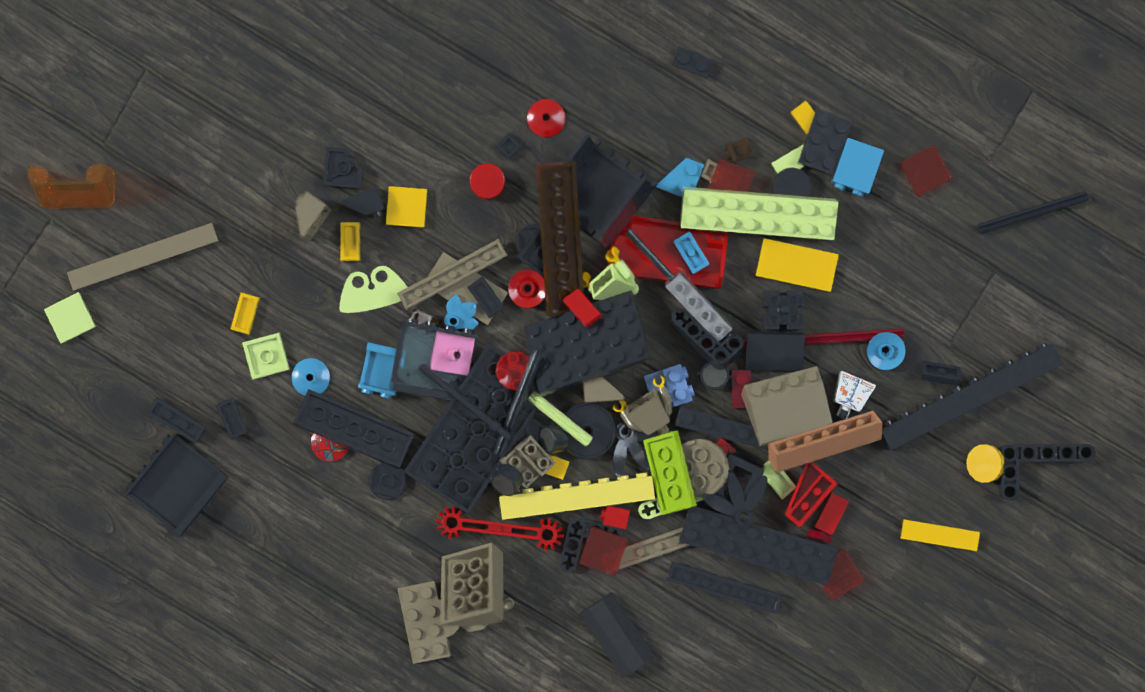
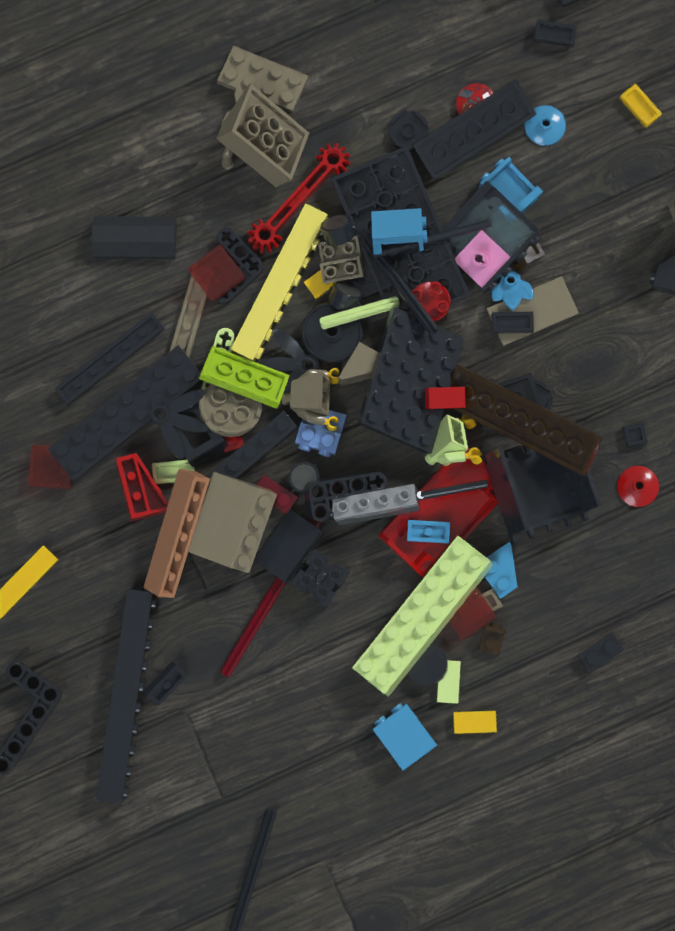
camera: 130 degrees right, 5 degrees down
yellowish green tile [242,333,290,380] -> none
yellow tile [340,222,360,261] -> none
yellowish green piece [340,266,408,313] -> none
yellow tile [386,186,427,228] -> none
dark tan tile [397,239,508,310] -> none
red head [470,163,506,200] -> none
red dish [508,269,545,308] -> none
red brick [600,505,630,529] -> none
yellow tile [755,238,839,292] -> none
black plate [797,109,852,177] -> none
dark red tile [806,529,832,544] -> none
red tile [814,493,849,536] -> none
white torso [833,371,876,419] -> none
dark azure dish [867,332,905,370] -> none
clear red tile [899,145,952,197] -> none
yellow tile [967,444,1004,483] -> none
none -> dark azure panel [371,208,427,255]

